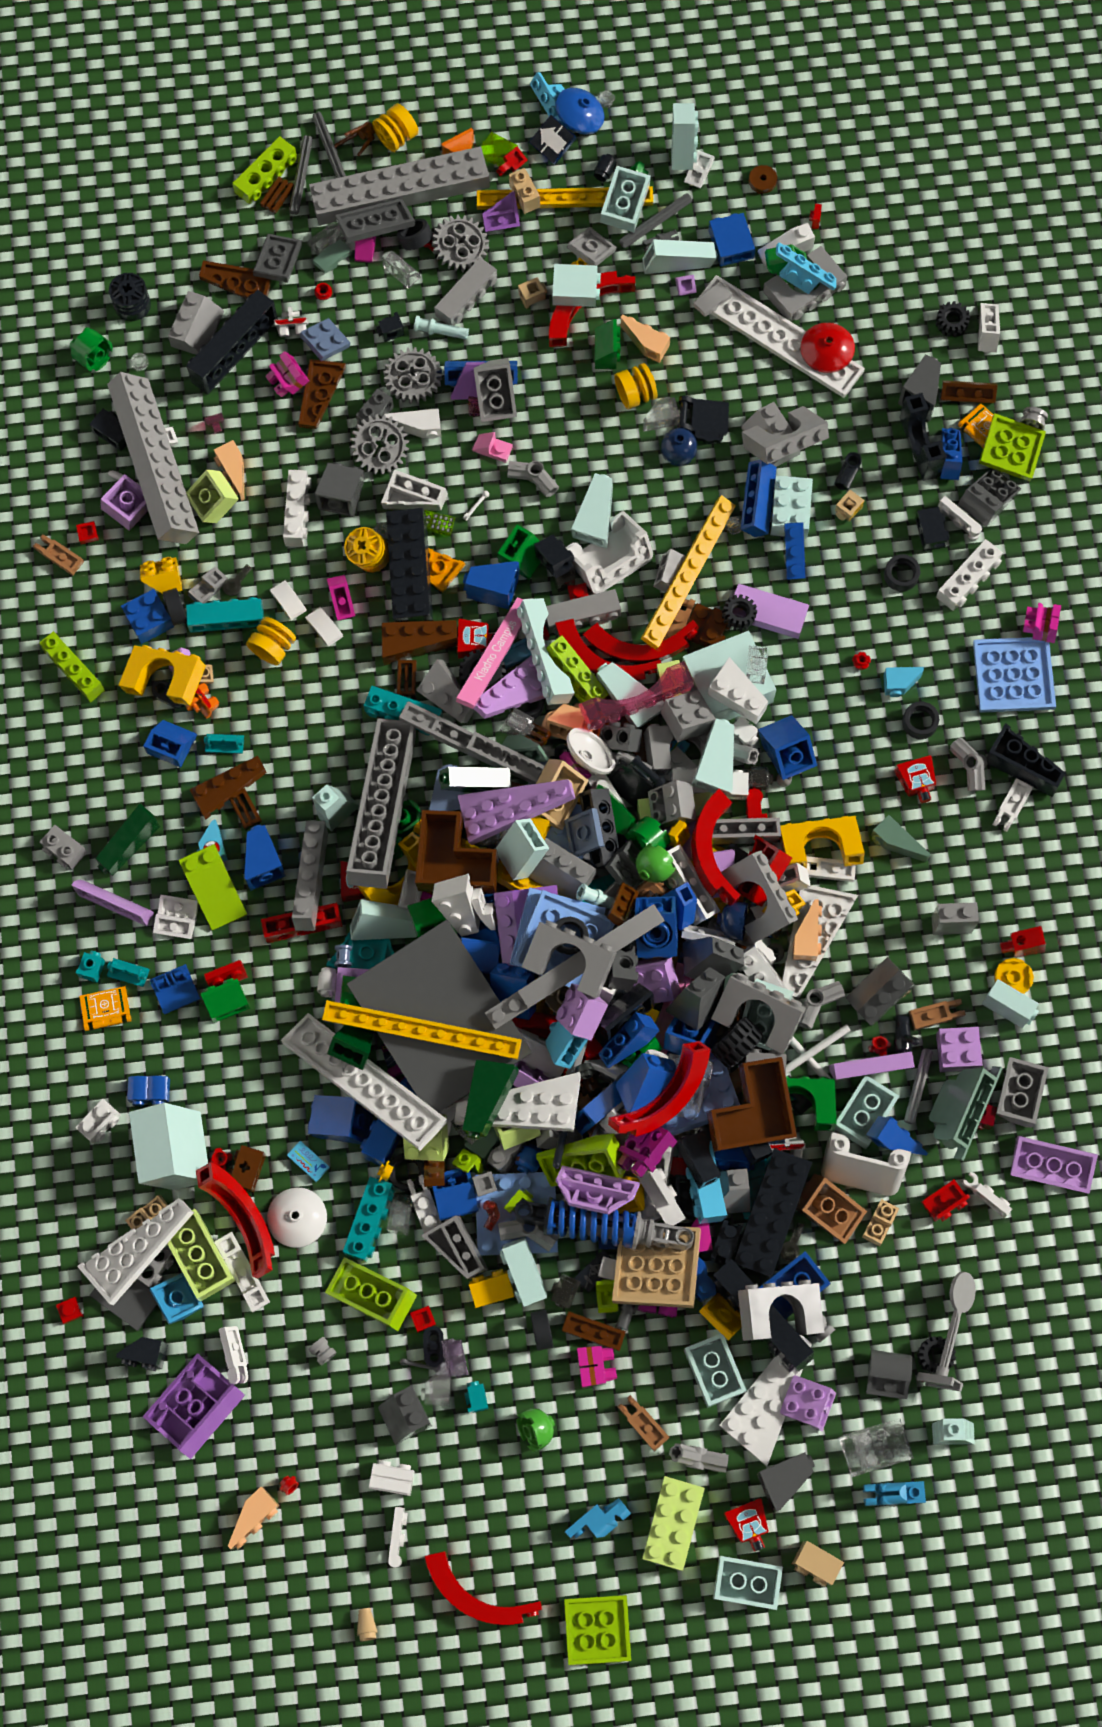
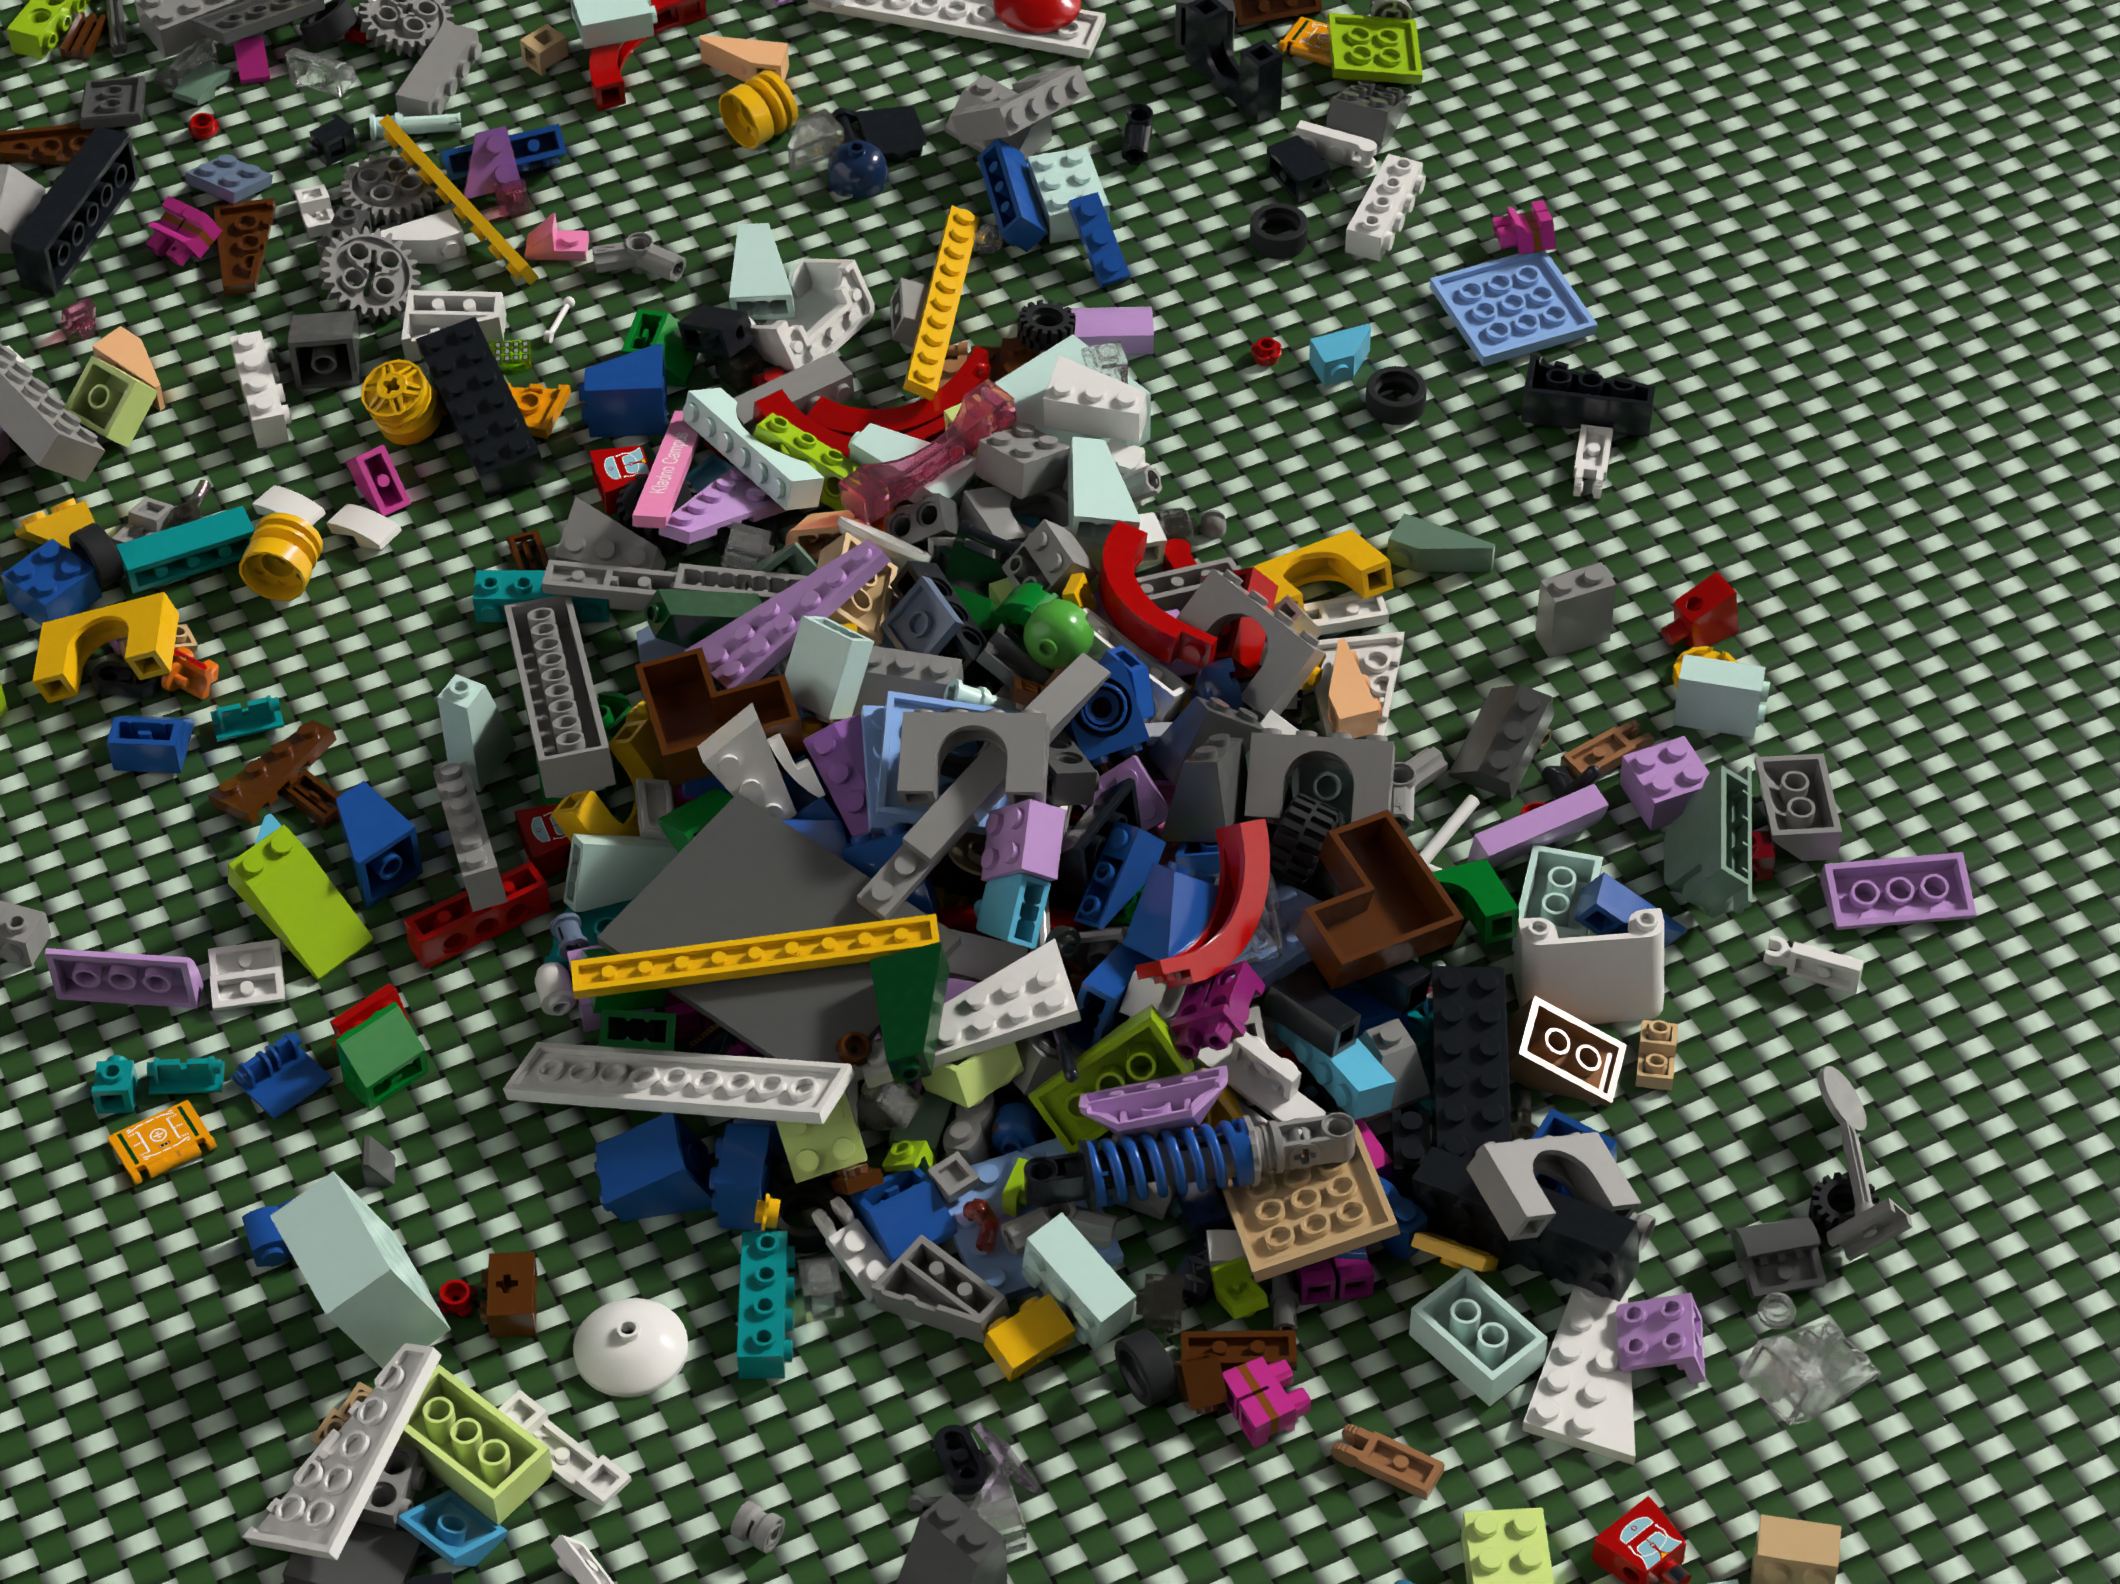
camera: 20 degrees left, 25 degrees down
white bracket [75,1099,121,1144] -> none
dark green slope [96,804,160,876] -> none
red arch [196,1162,275,1279] -> none
white hips [274,307,308,337] -> none
medium azure tile [287,1141,330,1182] -> none
lime slope [325,1257,417,1331] -> none
reddish brown wedge [382,620,458,666] -> none
red plate [410,1305,436,1333] -> none
teal brick [464,1381,489,1414] -> none
light grey slope [473,358,517,422] -> none
bright green cylinder [516,1409,555,1452] -> none
green slope [595,319,621,369] -> none
light grey piece [669,1443,729,1473] -> none
dark grey slope [757,1452,815,1513] -> none
blue slope [758,715,817,780] -> none
tan brick [835,490,865,522] -> none
dark azure plate [863,1481,926,1506] -> none
red torso [894,755,936,803] -> none
light grey axle [904,1049,933,1124] -> none
red bracket [921,1179,970,1222] -> none
light aqua slope [932,1419,975,1445] -> none
blue slope [940,428,962,480] -> none
light grey piece [950,738,987,791] -> none
none -> white slope [294,184,335,238]
none -> dark grey slope [361,1135,396,1187]
none -> yellow plate [379,114,539,286]
none -> reddish brown plate [835,1031,872,1067]
none -> reddish brown brick [1174,1353,1229,1415]
none -> clear plate [1757,1292,1796,1329]

